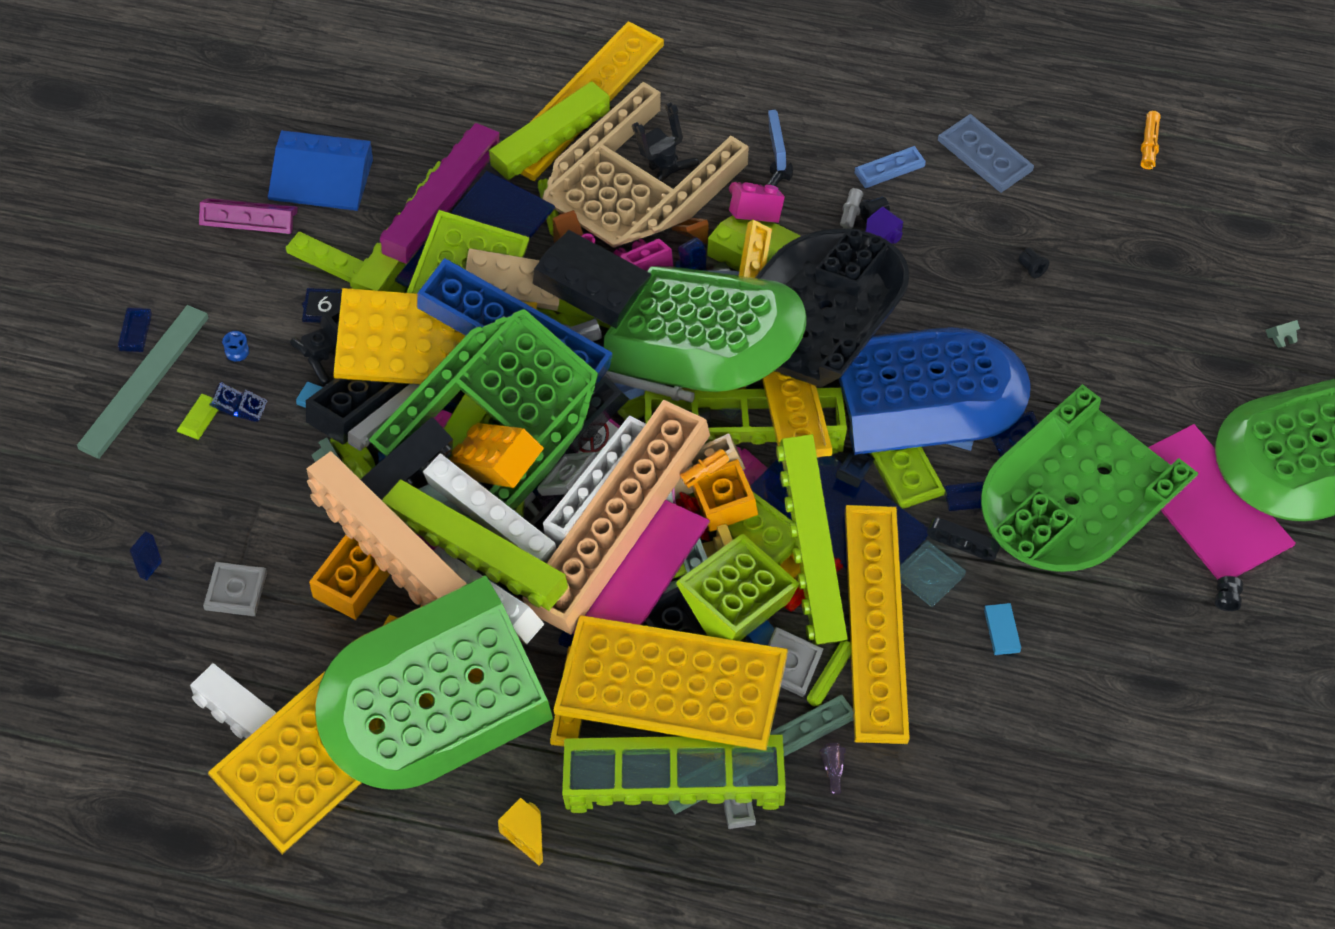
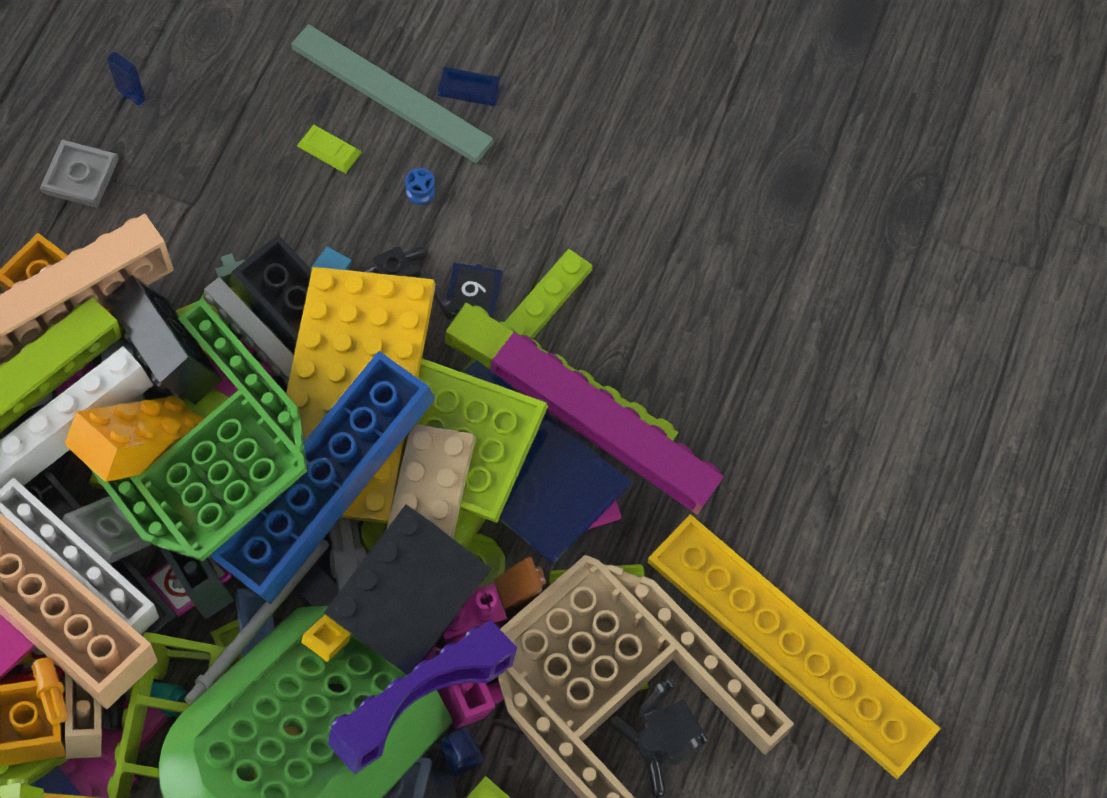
camera: 95 degrees right, 10 degrees up
magenta fence [199,198,298,234] -> none
clear blue slope [209,382,268,422] -> none
blue slope [268,130,373,211] -> none
lime brick [489,81,610,180] -> none
dark orange slope [671,218,708,245] -> none
none -> yellow plate [301,615,351,662]
none -> dark purple arch [328,620,518,775]

